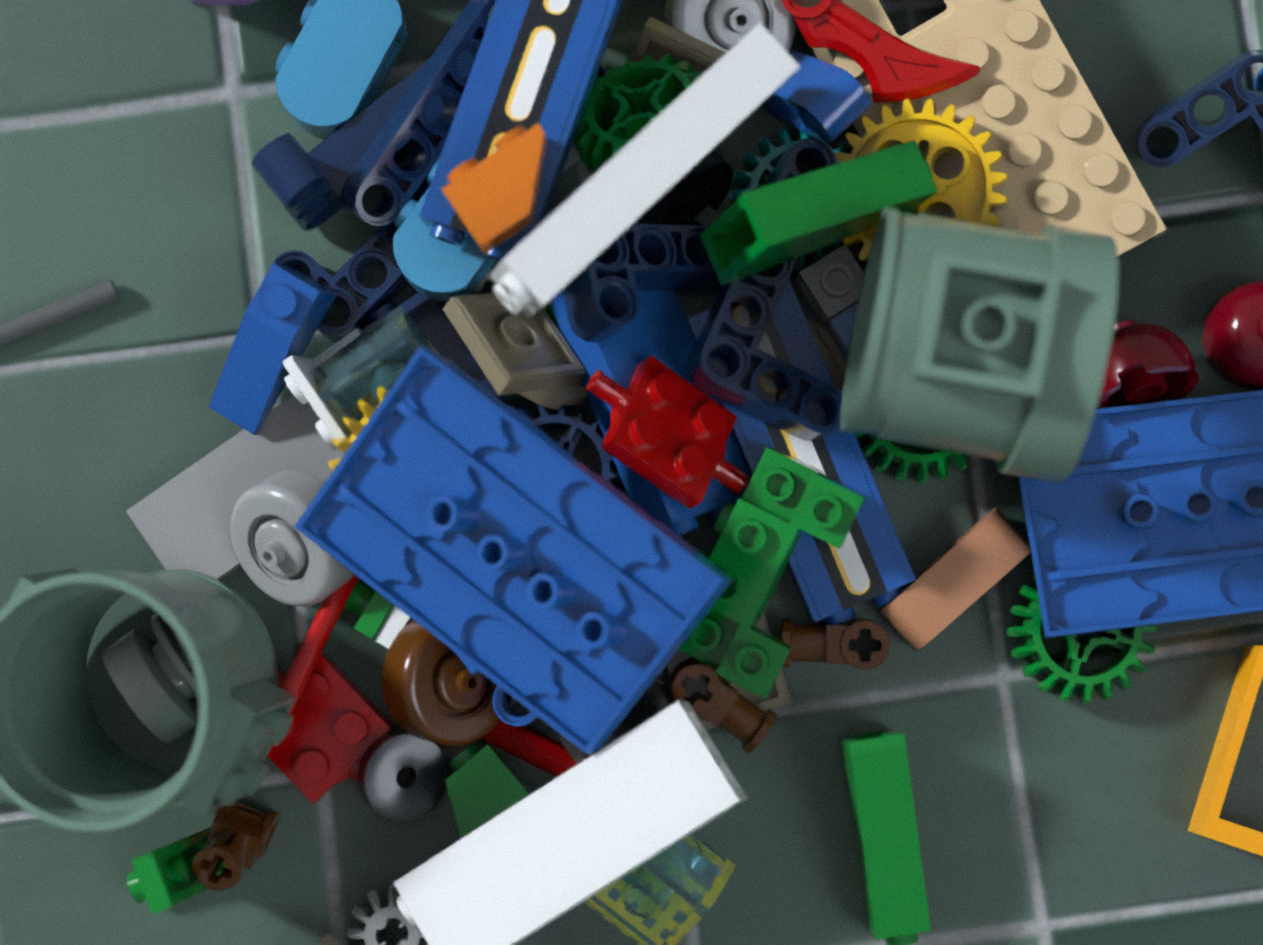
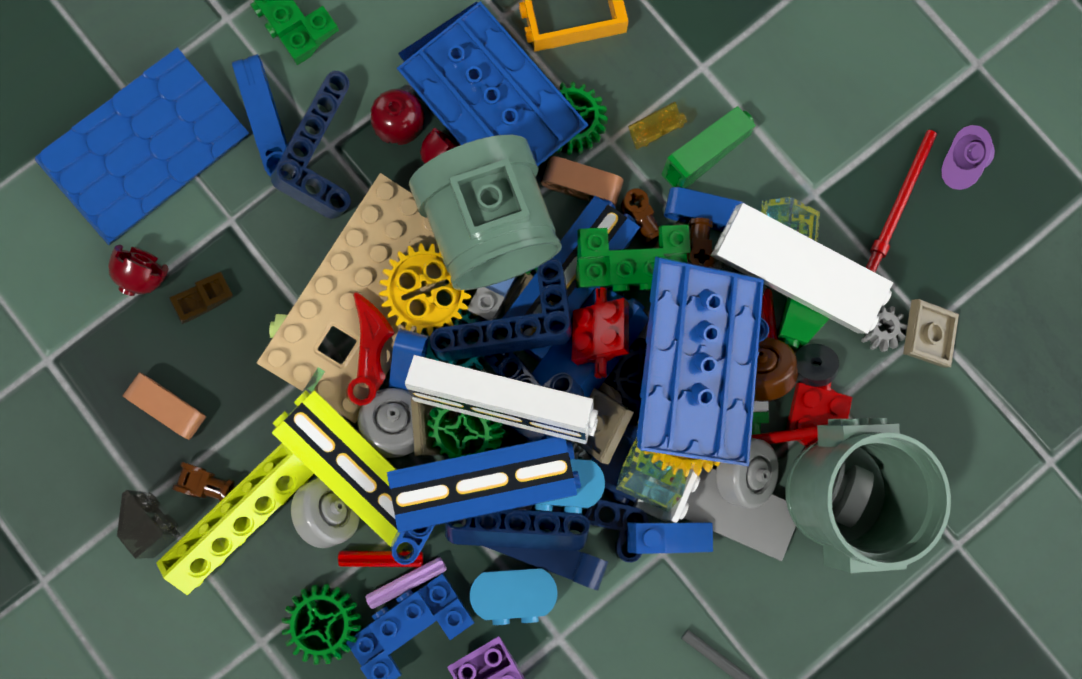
camera: 125 degrees left, 5 degrees down
green piece [127,827,225,915] -> none
reddish brown connector [192,800,280,891] -> none
orange slope [441,123,548,255] -> none
green slope [700,140,937,286] -> none
none -> clear yellow hinge [628,102,687,149]
none -> blue beam [664,187,745,232]

